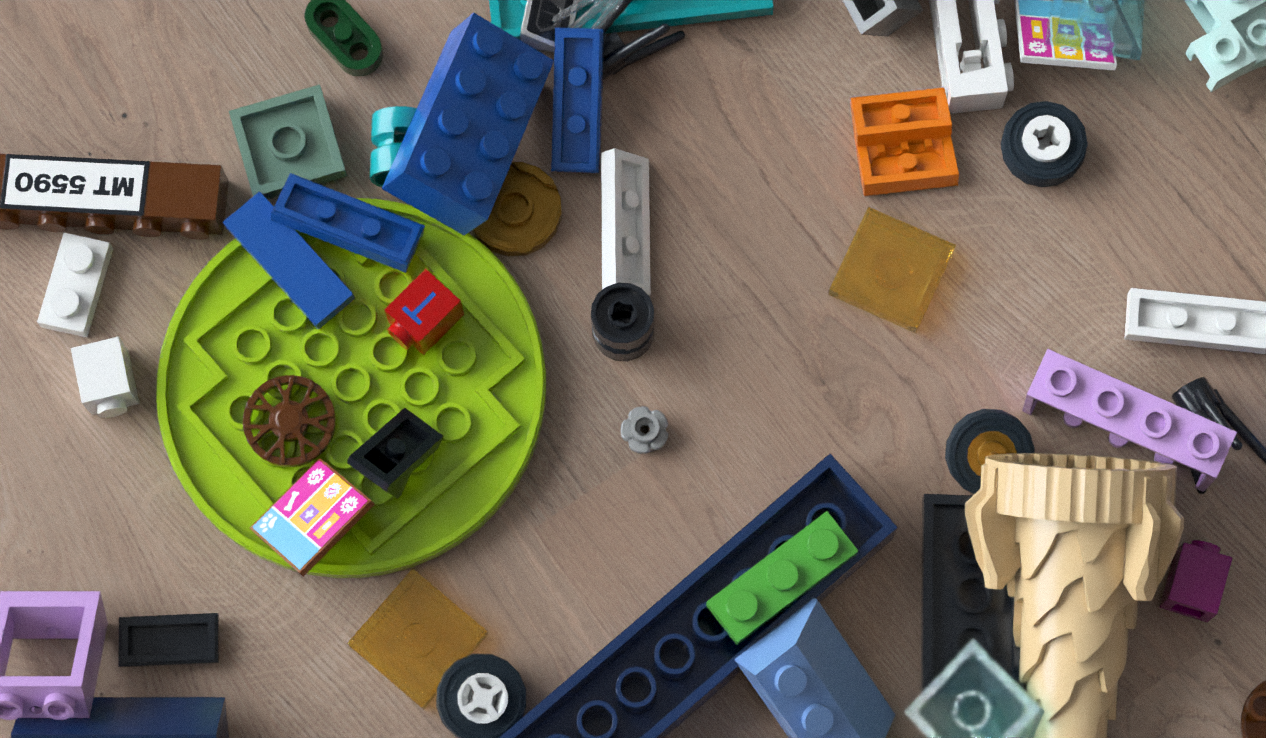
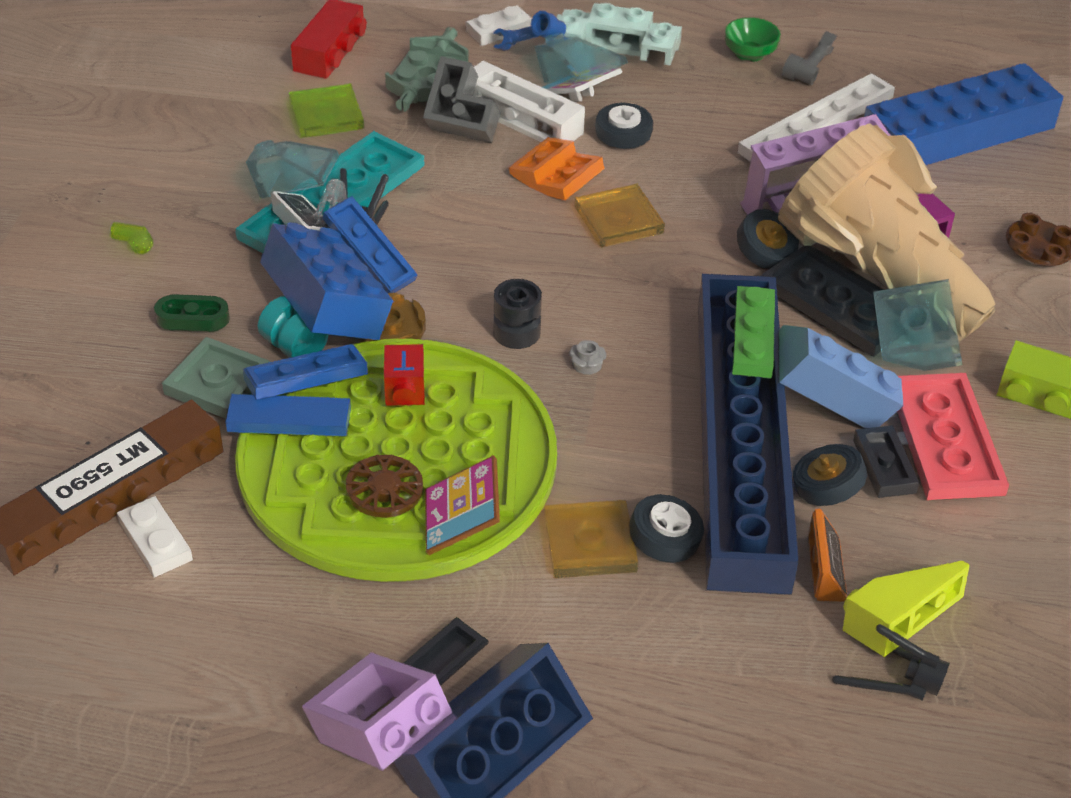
camera: 50 degrees left, 30 degrees down
white brick [71,337,139,418] -> none
black slope [347,408,443,499] -> none
white plate [601,148,651,296] -> none

